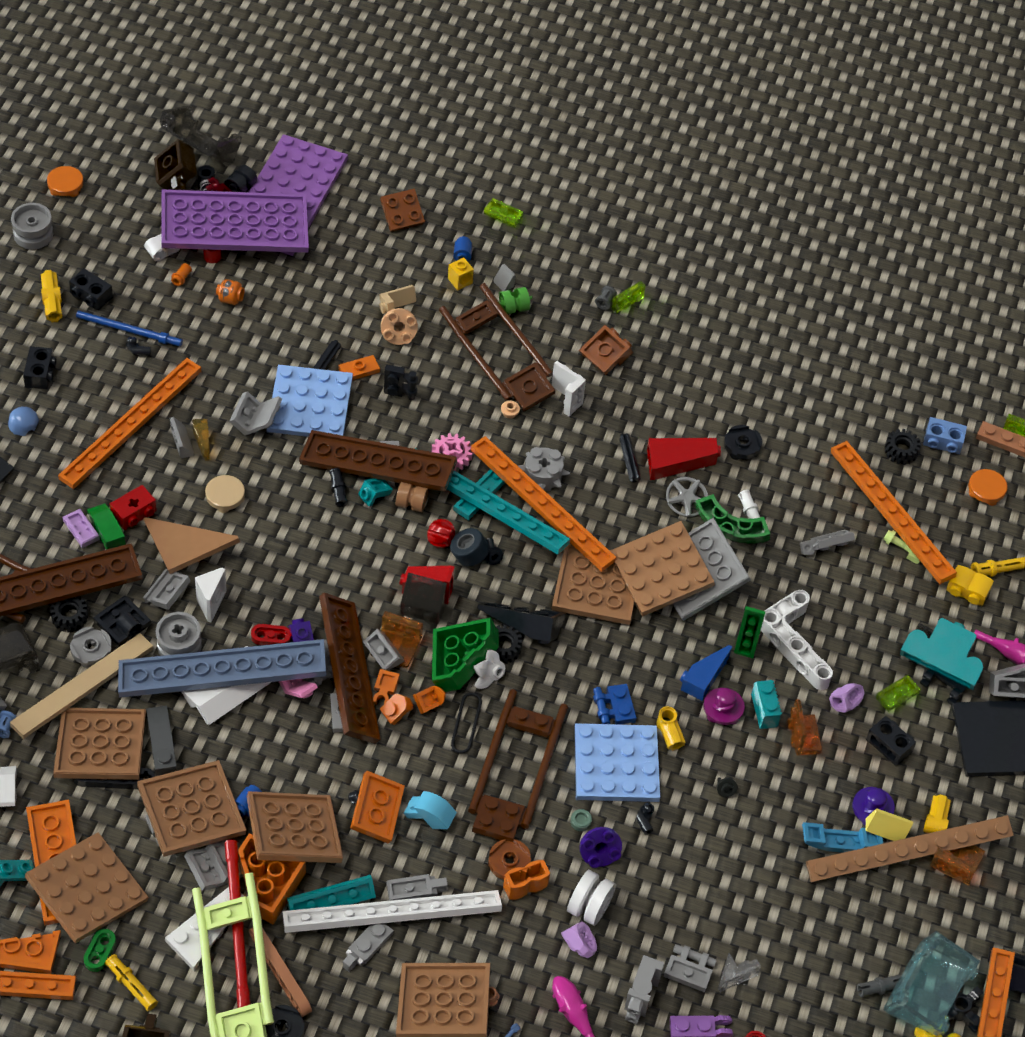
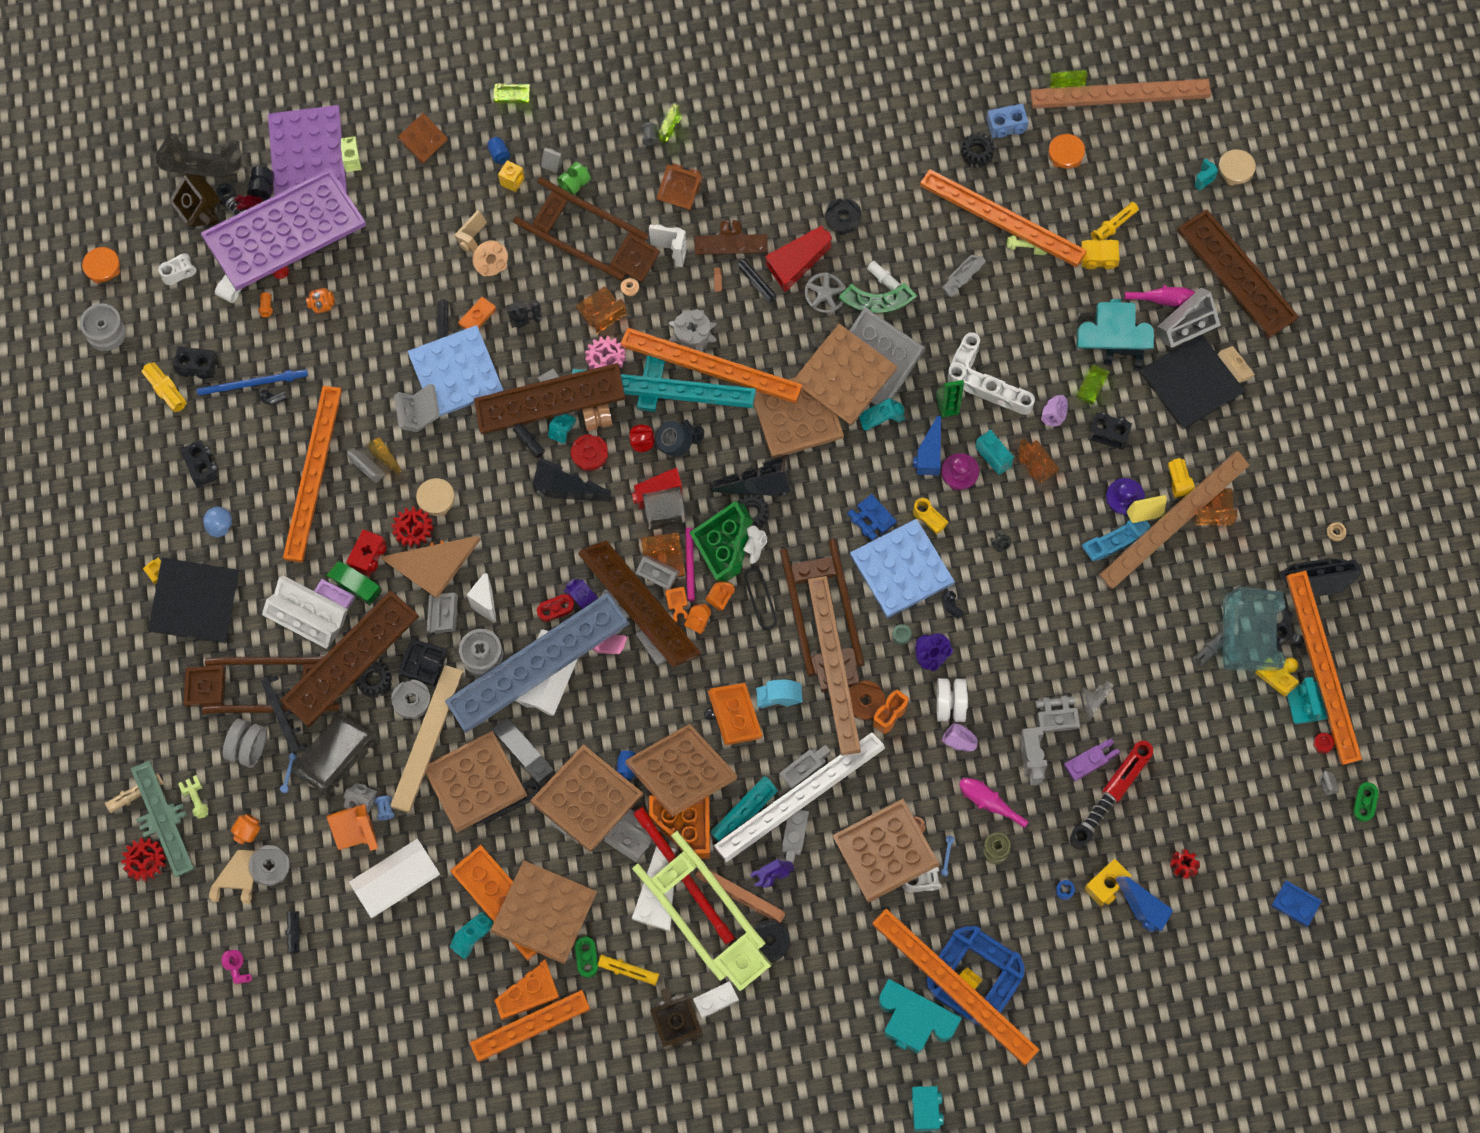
camera: 20 degrees left, 15 degrees up
none -> white piece [158,253,197,285]
none -> white slope [262,575,348,649]
none -> yellowish green leg [341,136,362,172]
none -> red gear [391,507,434,548]
none -> black wedge [532,458,612,502]
none -> red tile [571,434,608,471]
none -> clear orange bracket [576,287,627,333]
none -> dark pink bar [685,527,695,602]
none -> reddish brown plate [694,220,768,255]
none -> nougat tile [714,268,722,292]
none -> dark purple plate [750,859,795,888]
none -> medium nougat plate [808,576,861,756]
none -> teal bracket [859,398,905,431]

